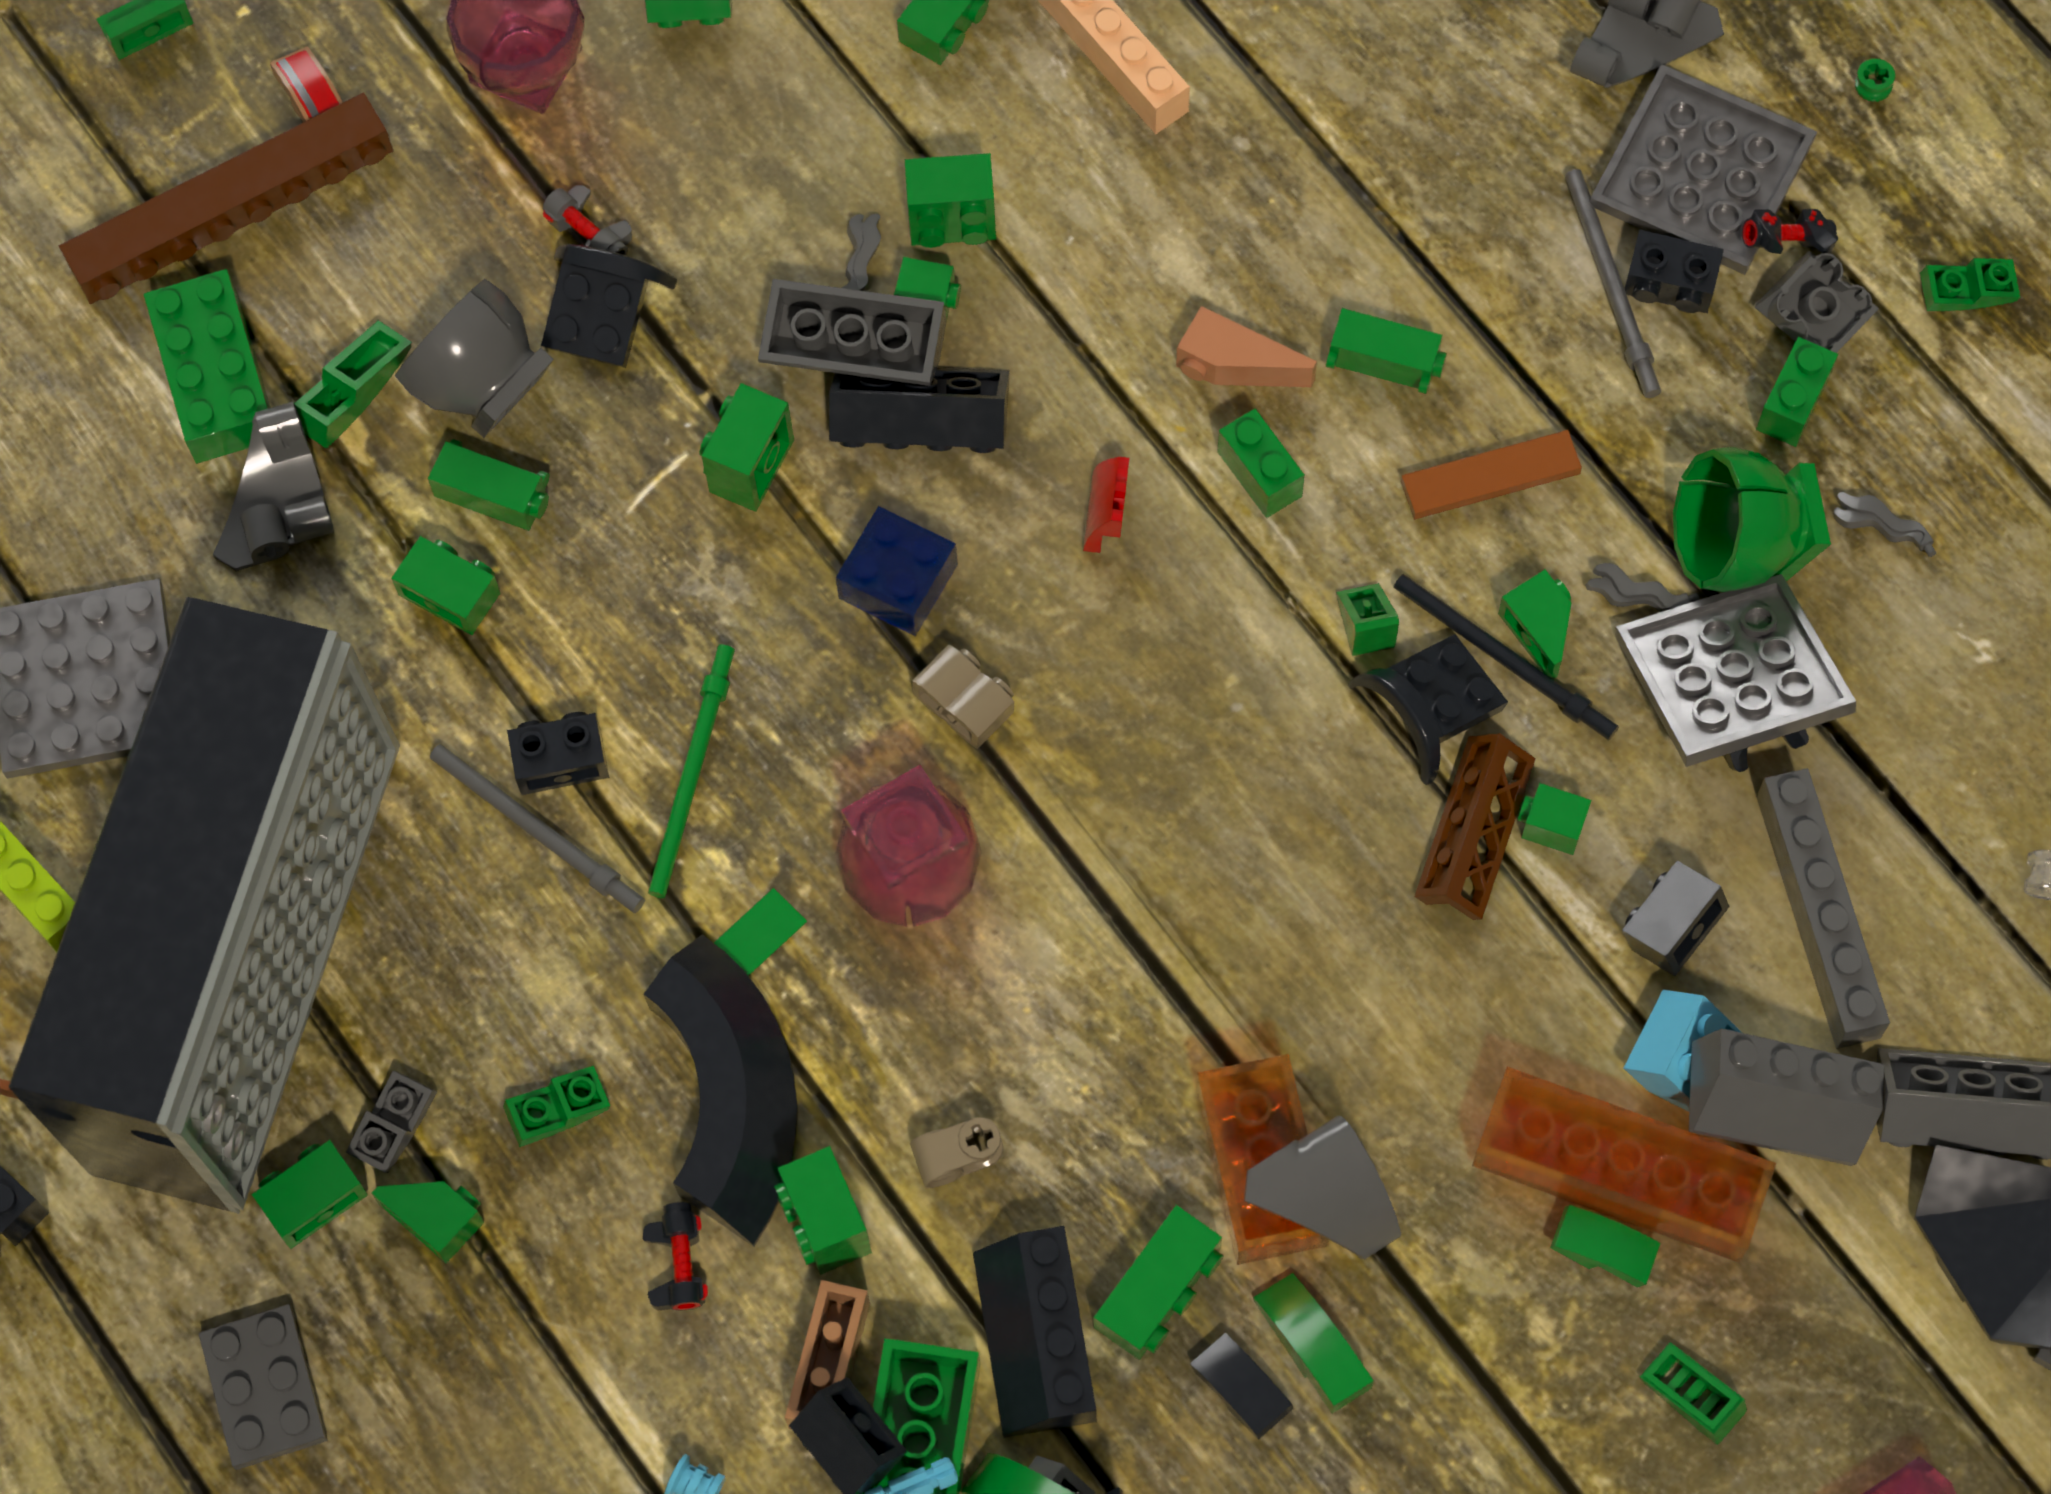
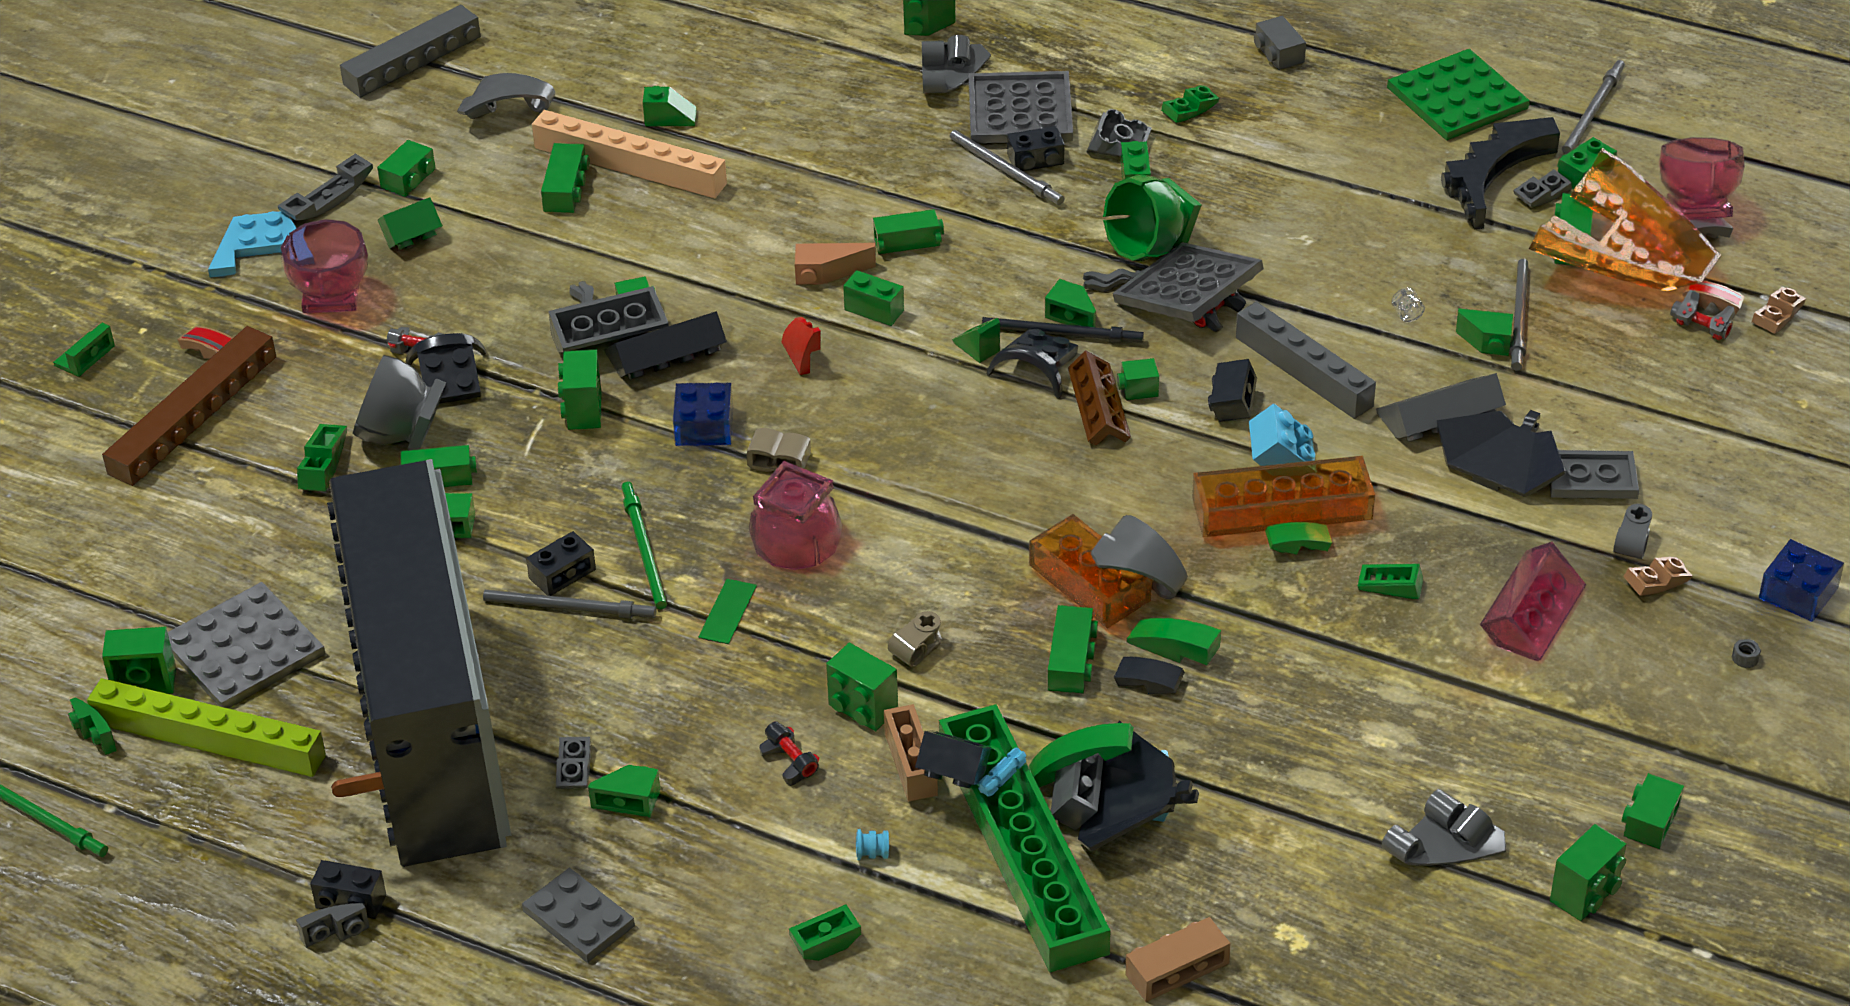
camera: 30 degrees left, 25 degrees down
green brick [143,269,271,464] -> none
dark grey panel [213,401,334,571] -> none
green brick [251,1140,368,1250] -> none
green slope [503,1065,610,1147] -> none
black brick [643,935,798,1247] -> none
green brick [904,153,996,248] -> none
black slope [973,1226,1097,1438] -> none
dark orange tile [1401,430,1582,520] -> none
dark grey slope [1689,1028,1884,1166] -> none
black piece [1742,209,1838,254] -> none
dark grey hair [1833,492,1936,557] -> none
green bush [1855,59,1896,102] -> none

